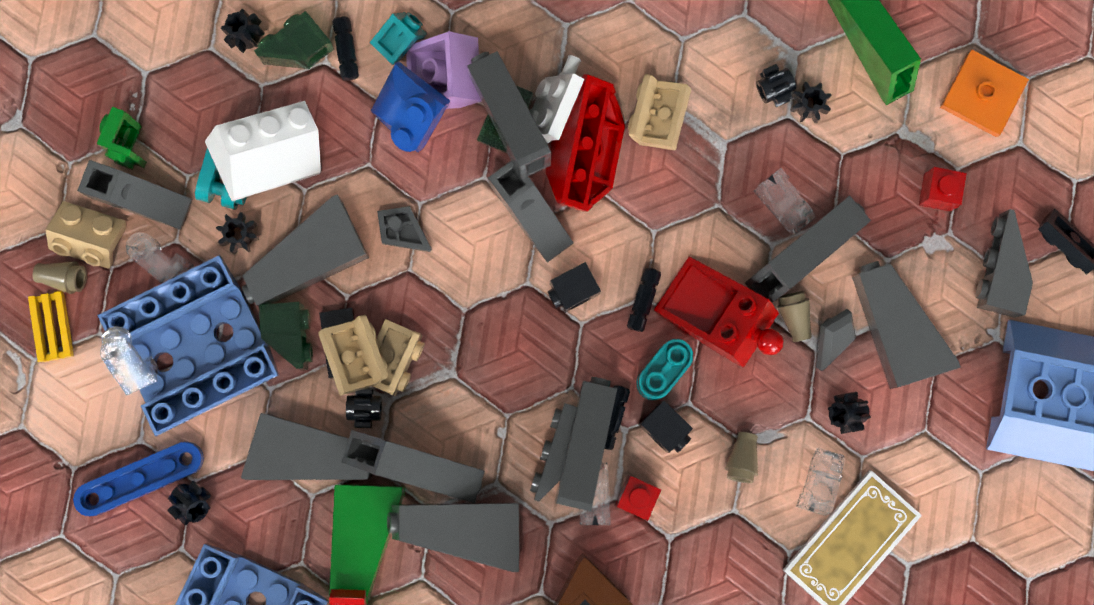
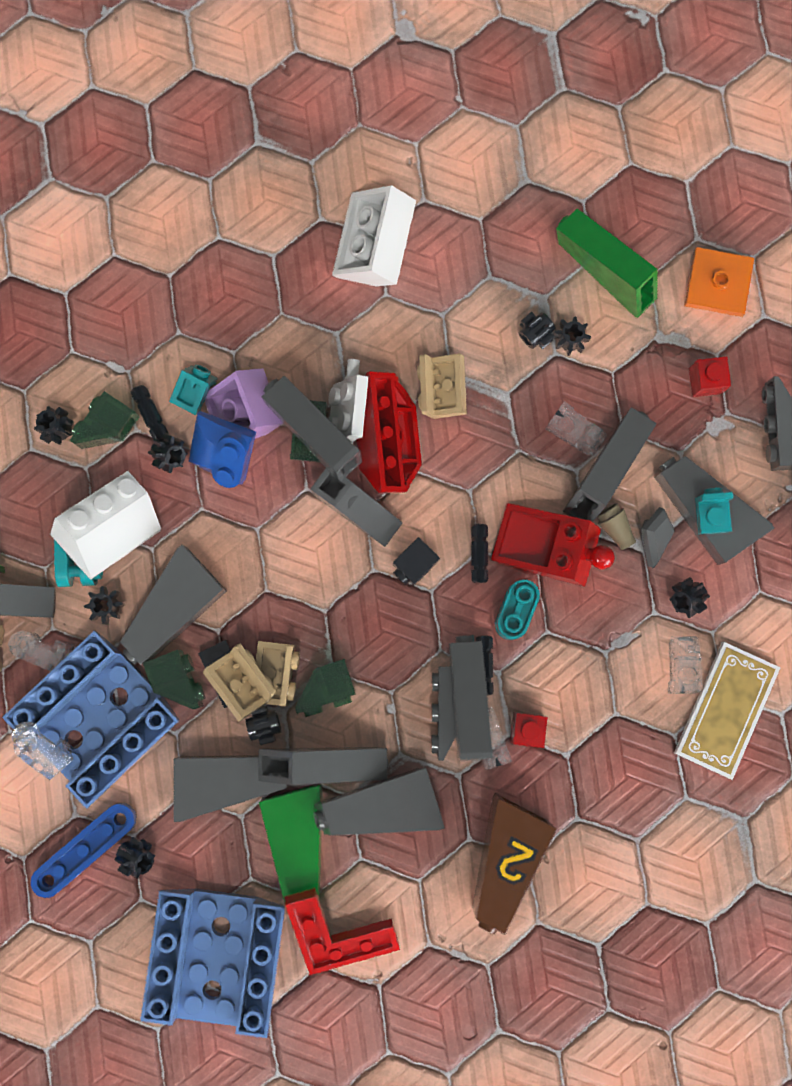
camera: 10 degrees left, 0 degrees up
dark grey piece [377,206,432,252] -> none
black brick [639,401,693,453] -> none
dark tan cone [725,432,758,483] -> none
none -> black gear [148,433,188,473]
none -> clear green slope [295,659,357,717]
none -> teal bracket [695,488,733,535]

